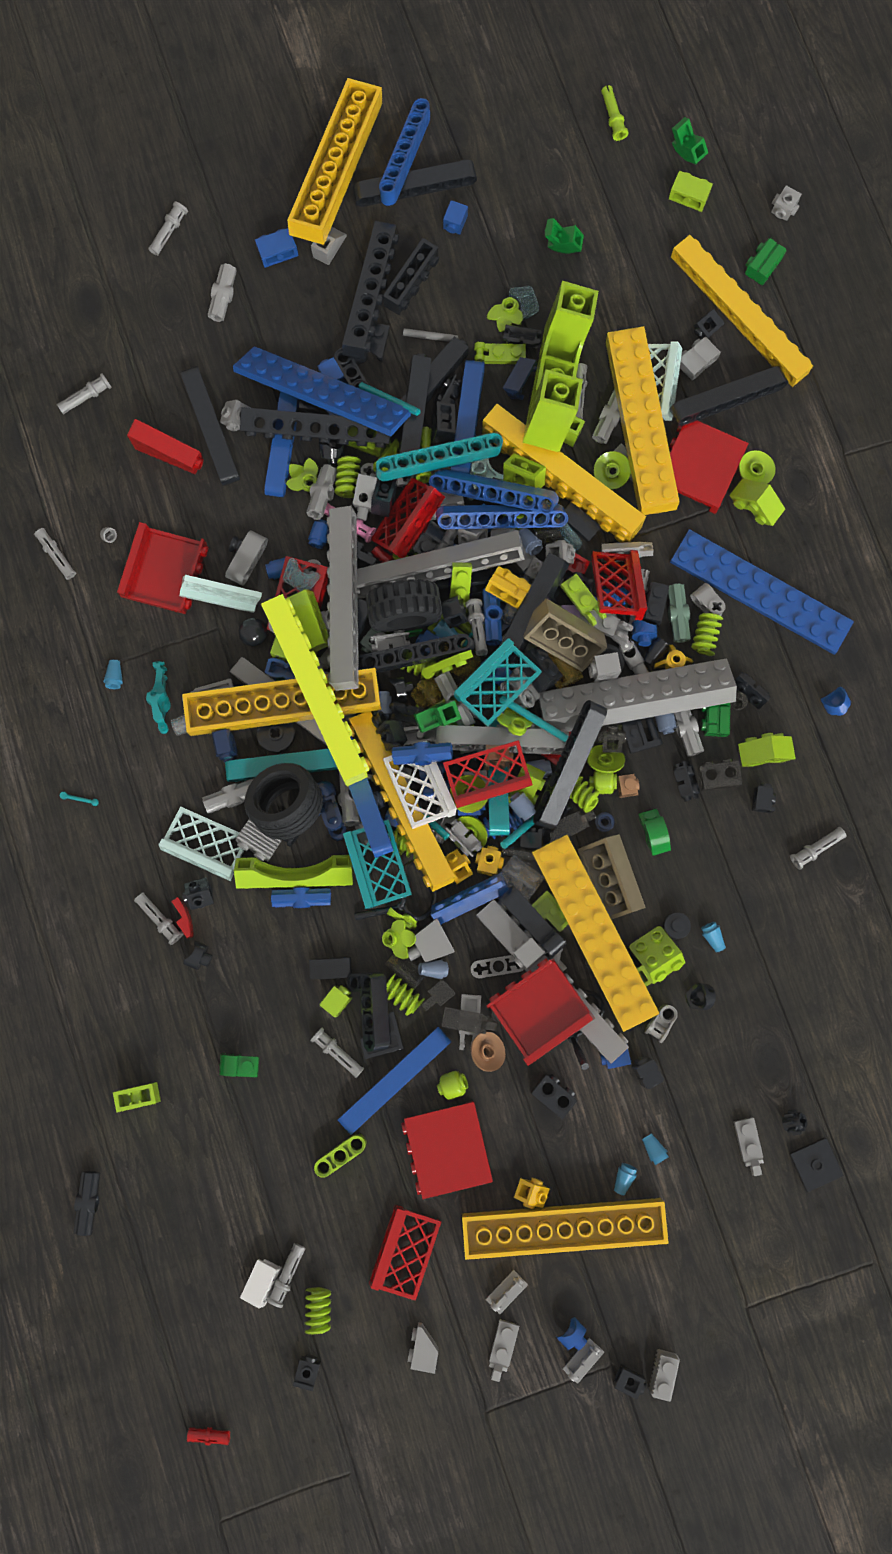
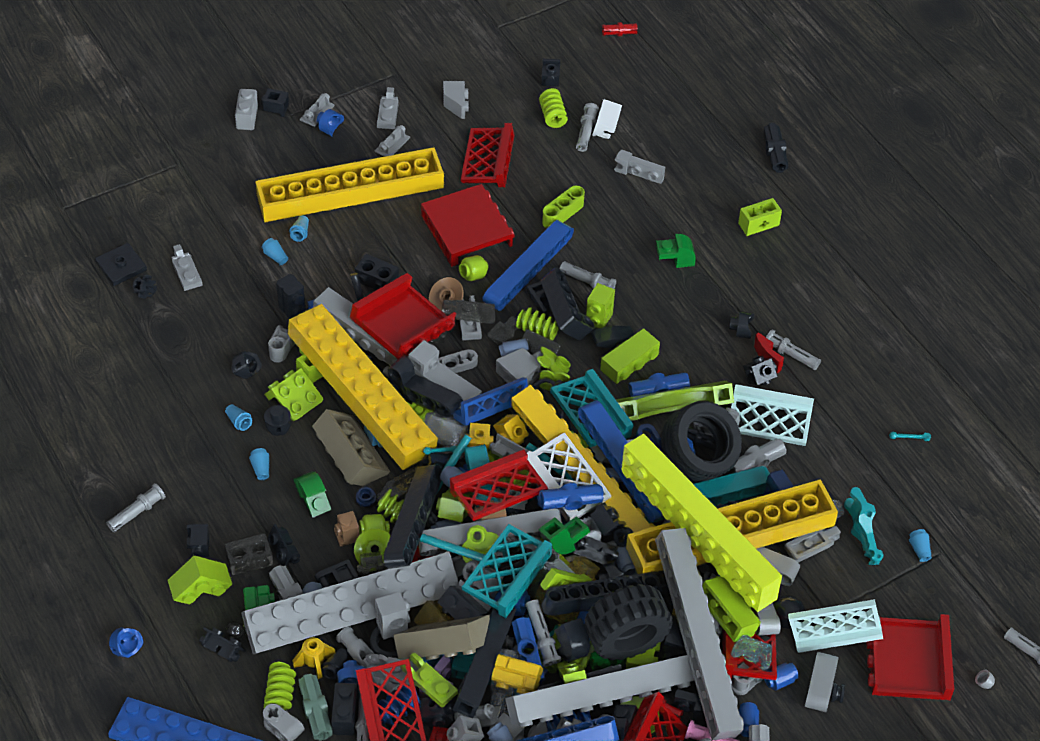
camera: 165 degrees right, 30 degrees down
yellow brick [514,1178,550,1209] -> none
none -> dark azure cone [249,448,269,480]
none -> teal hinge [423,446,457,455]
none -> lime brick [600,329,660,384]
none -> light grey plate [614,150,665,184]

